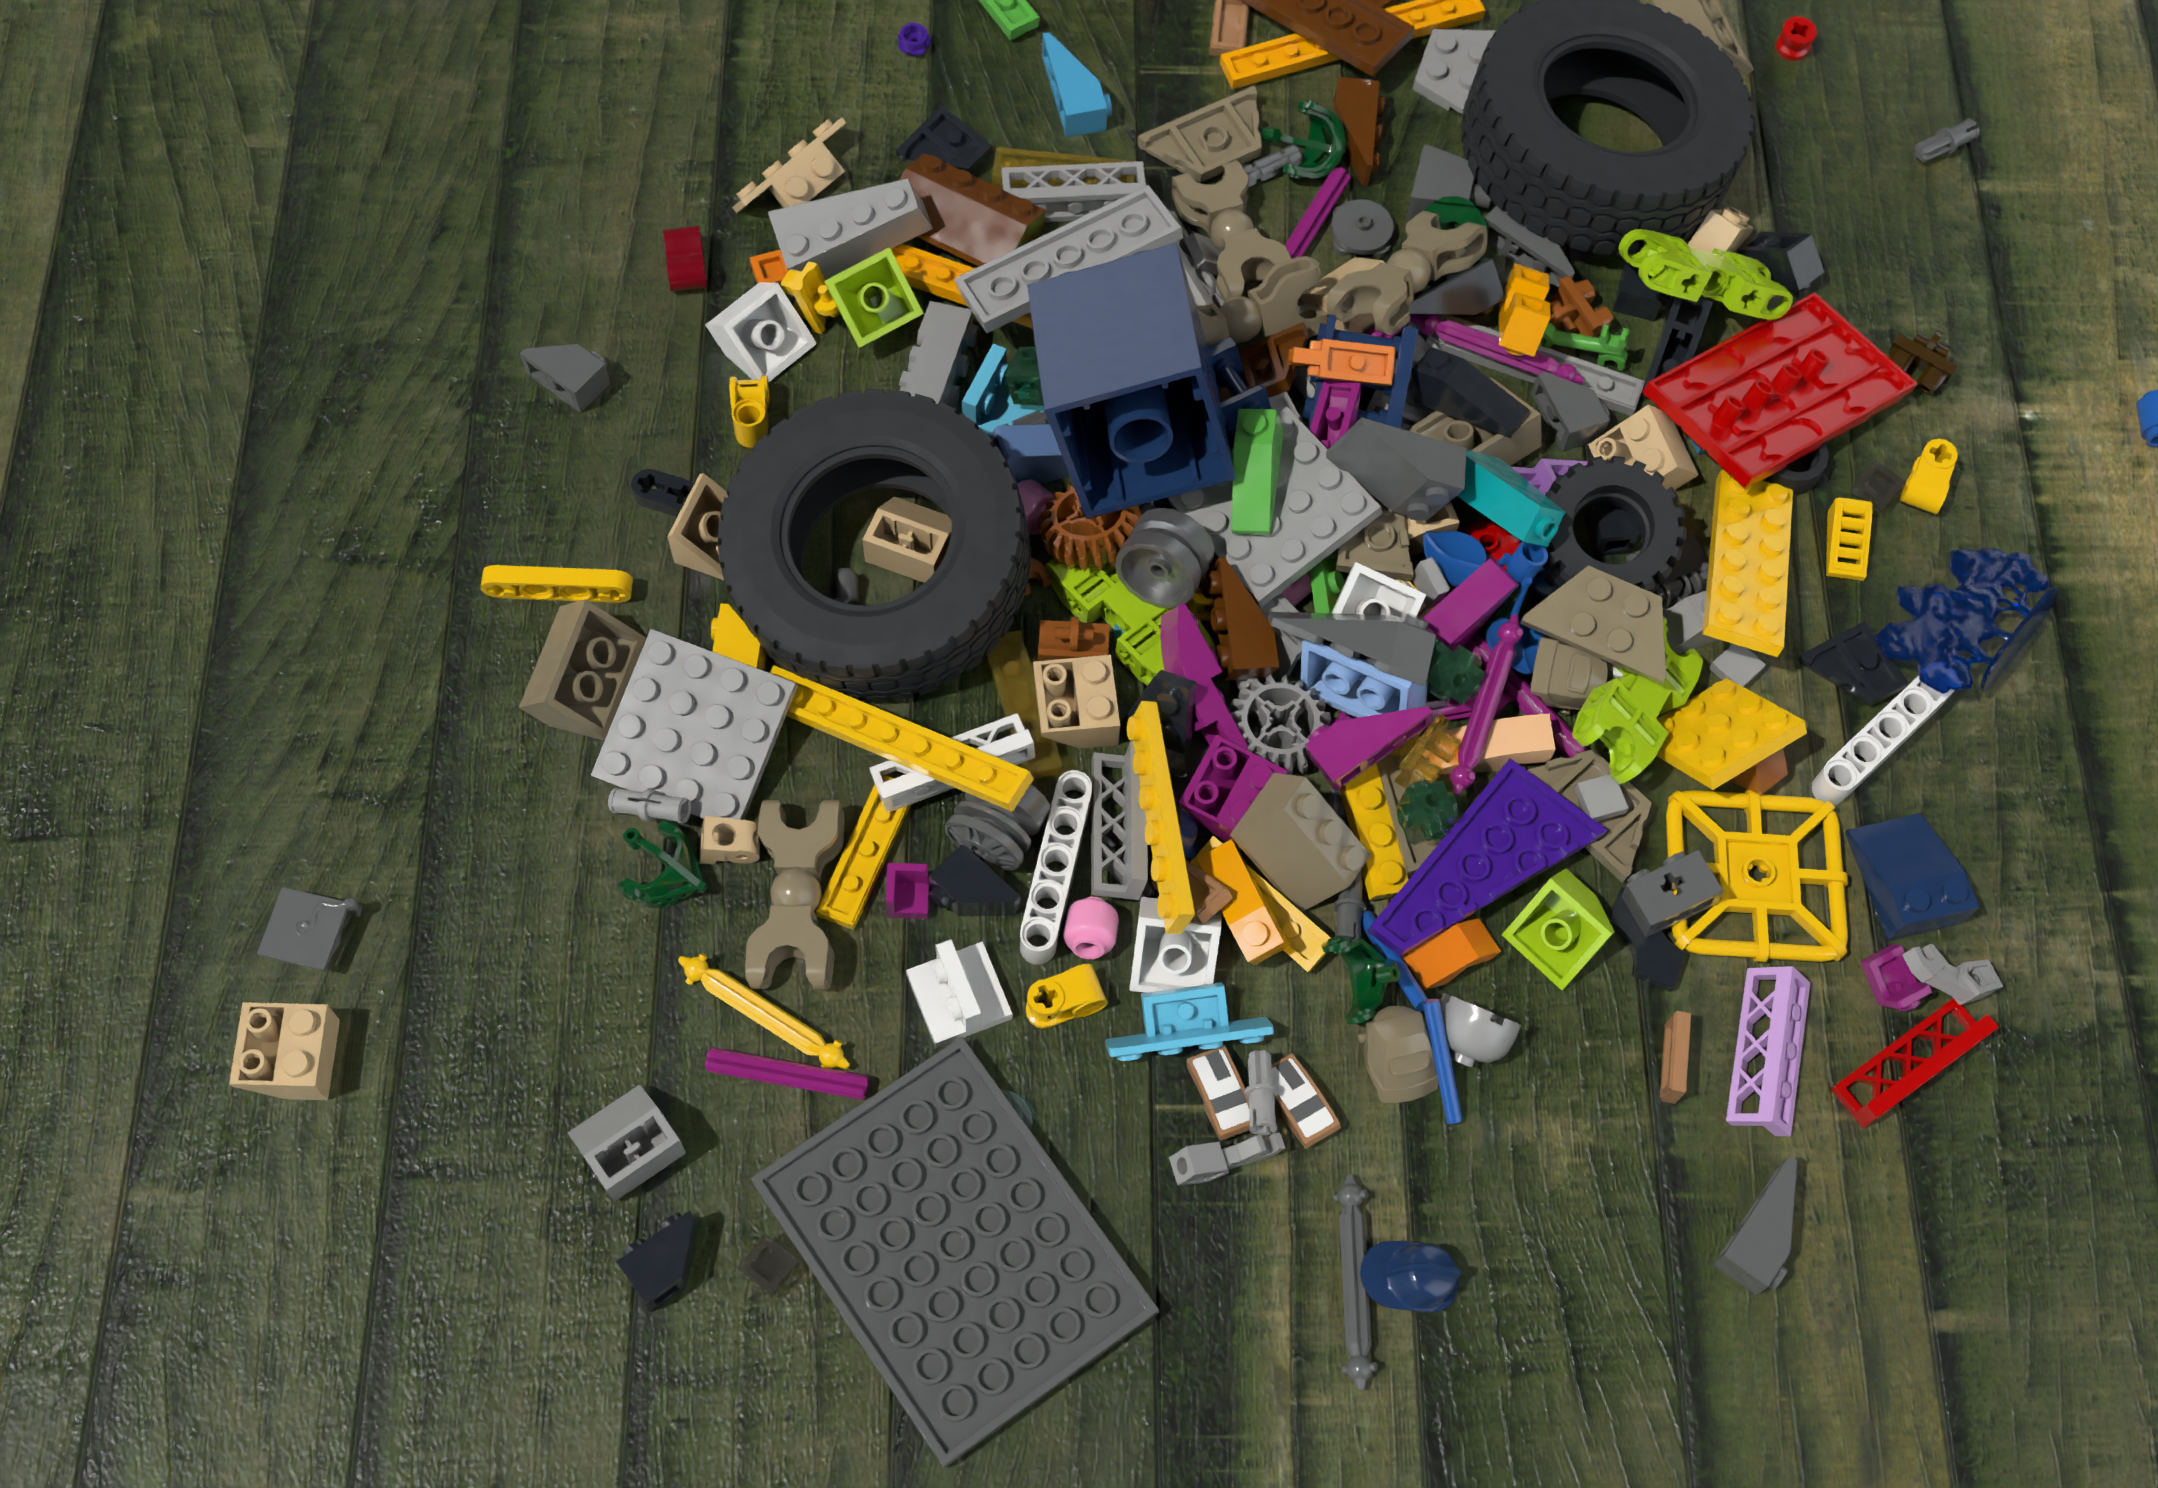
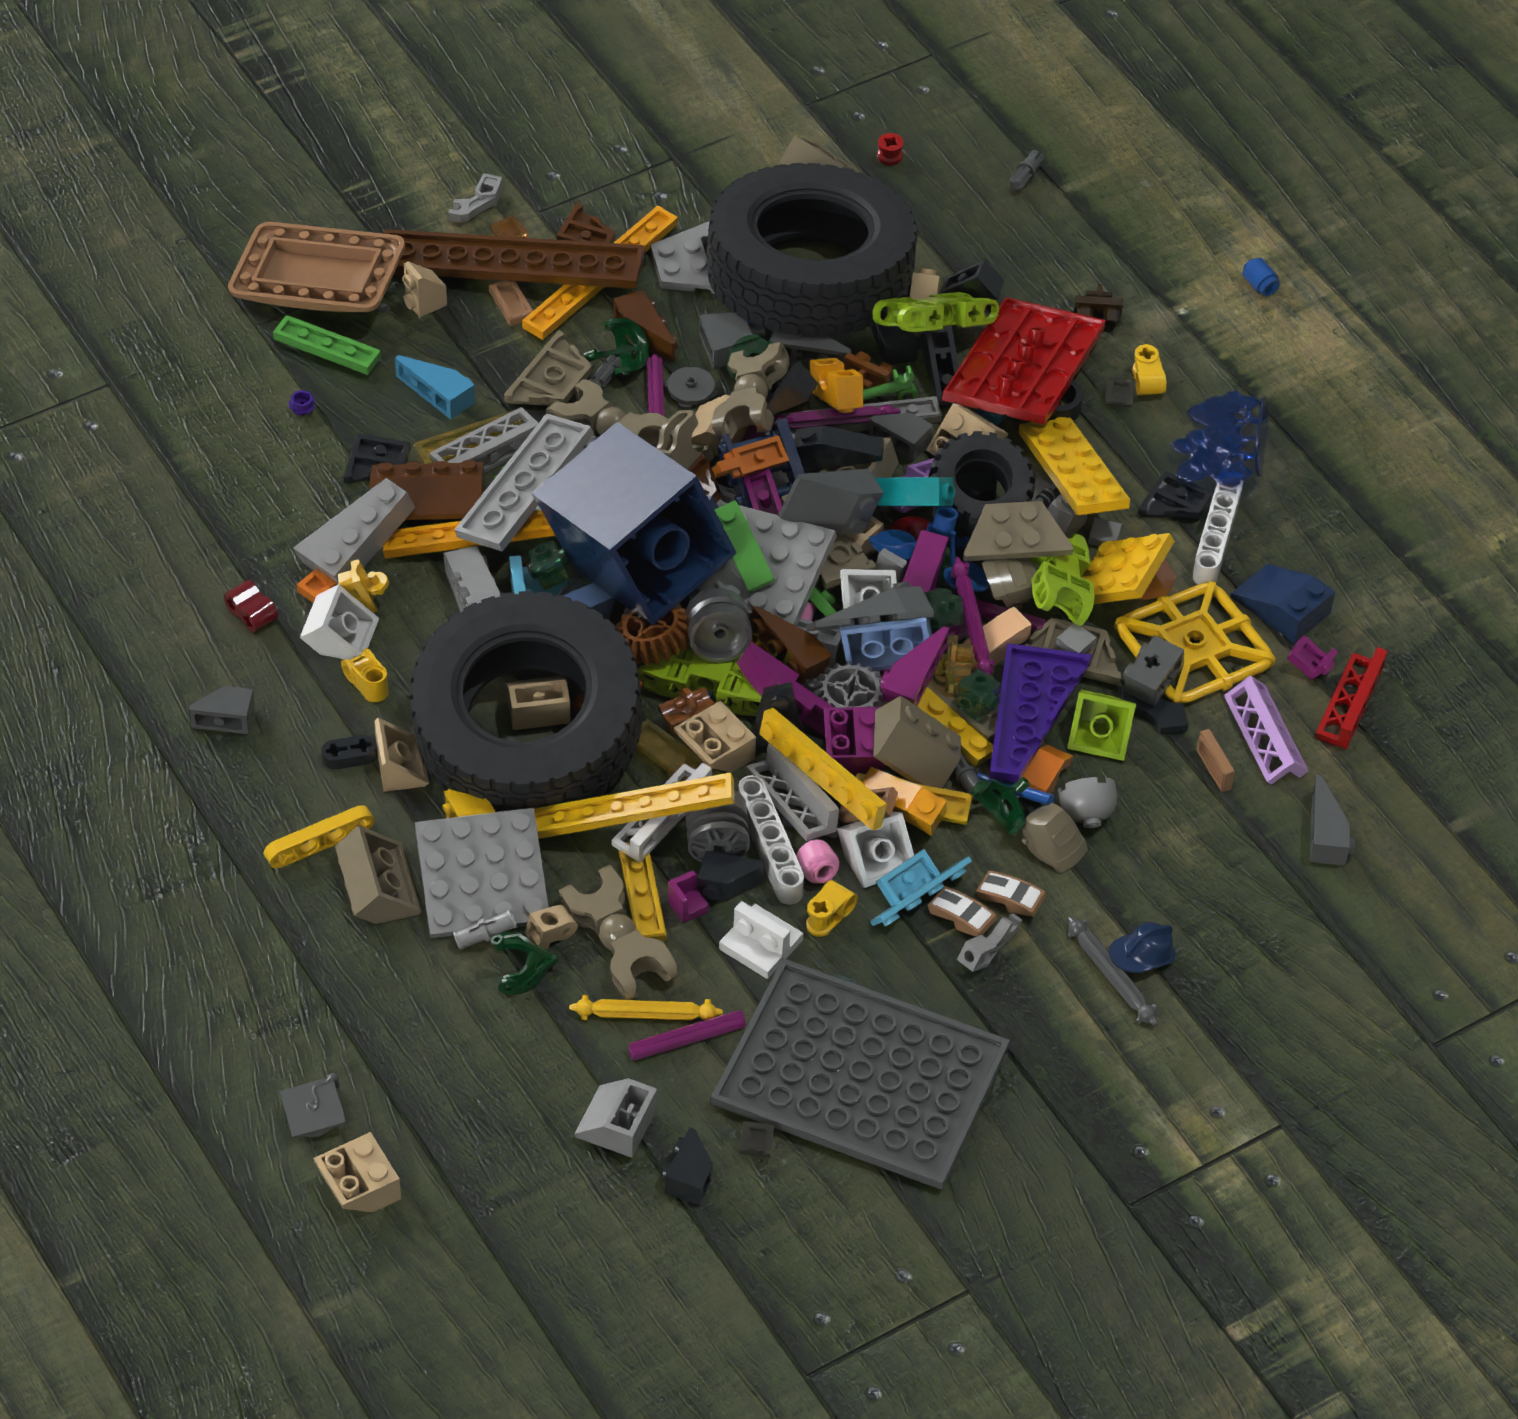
camera: 30 degrees left, 15 degrees down
tan bracket [732,117,847,213] -> none
lime slope [824,247,924,348] -> none
light grey axle [1244,1050,1278,1135] -> none
blue bar [1423,999,1463,1124] -> none
yellow slope [1826,498,1872,581] -> none
light grey piece [1902,944,2003,1005] -> none

